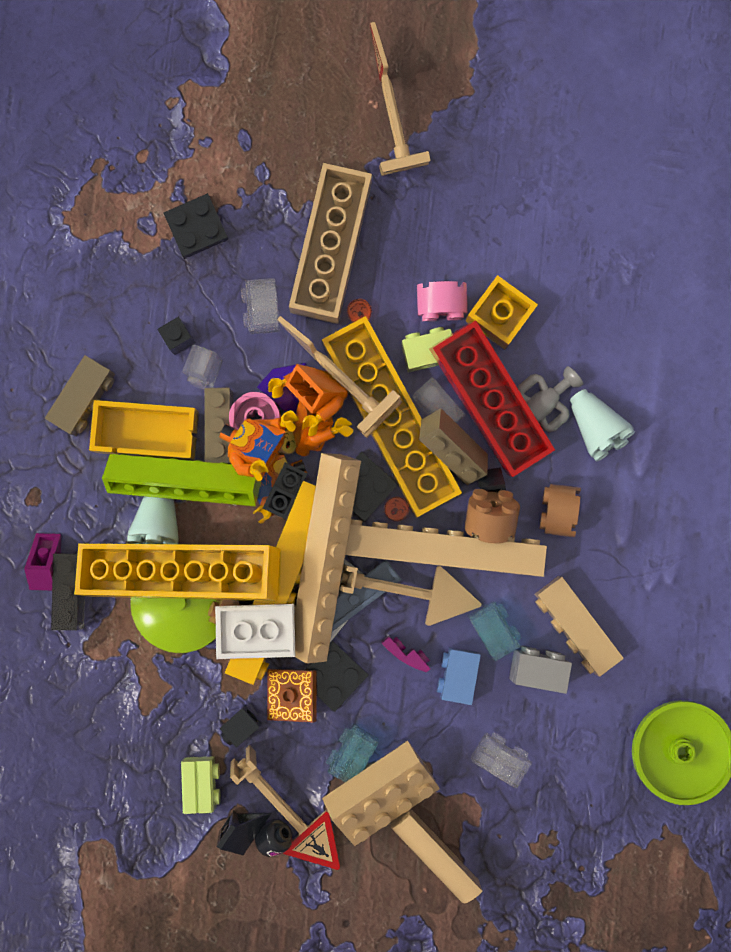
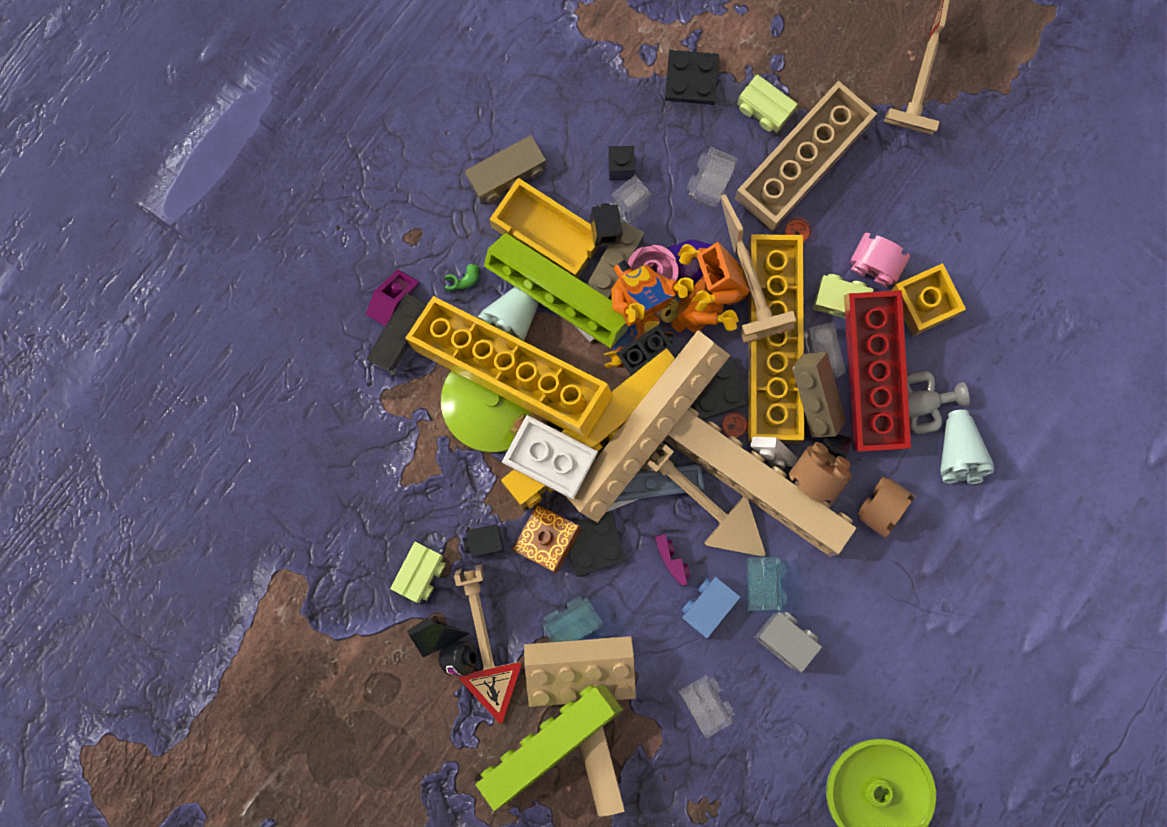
camera: 30 degrees right, 5 degrees down
tan brick [535,576,624,677] -> none
none -> bright green arm [444,264,480,293]
none -> lime brick [475,684,623,811]
none -> black brick [590,203,623,246]
none -> yellowish green brick [737,74,797,133]
none -> white plate [751,437,797,470]

